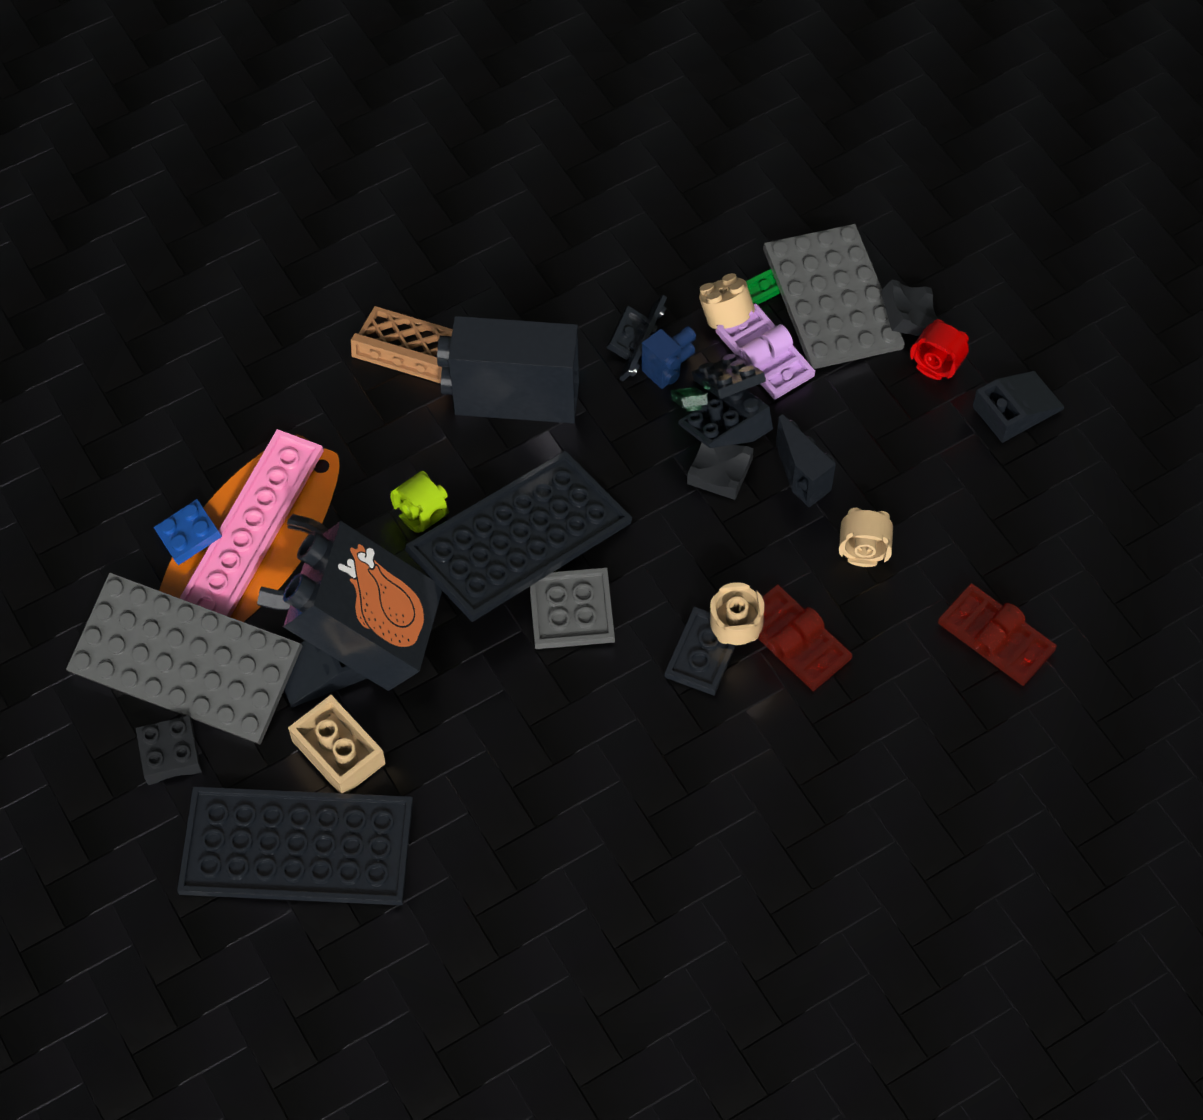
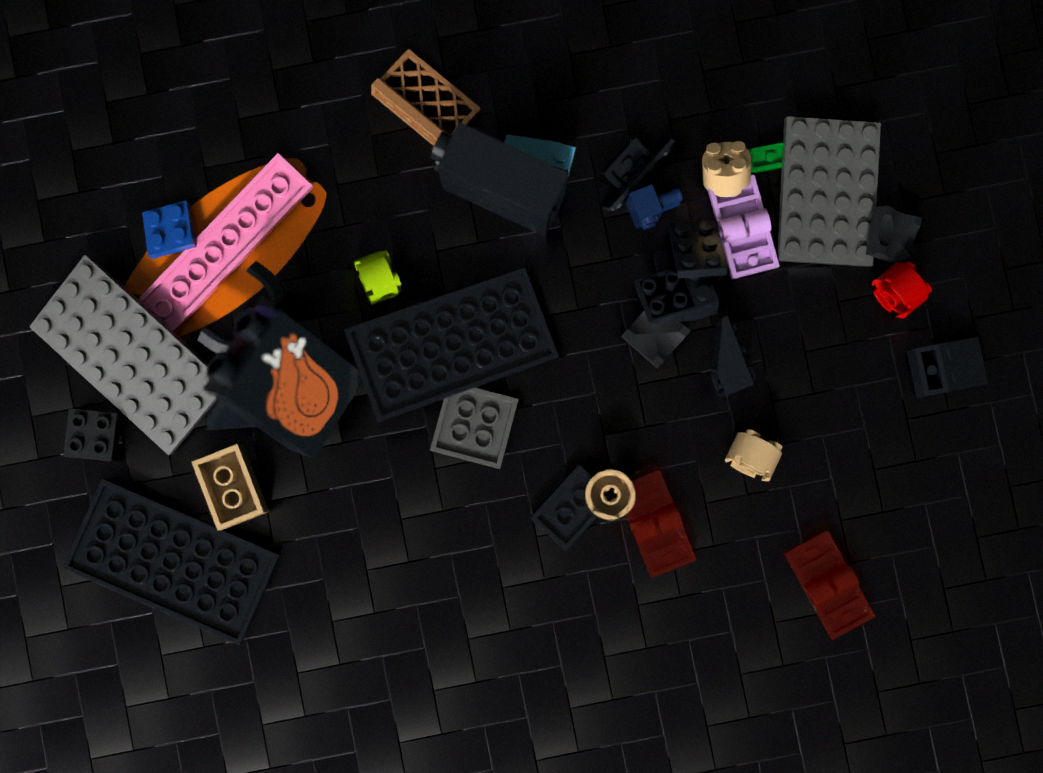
camera: 20 degrees right, 25 degrees up
clear green plate [671,387,708,411] -> none

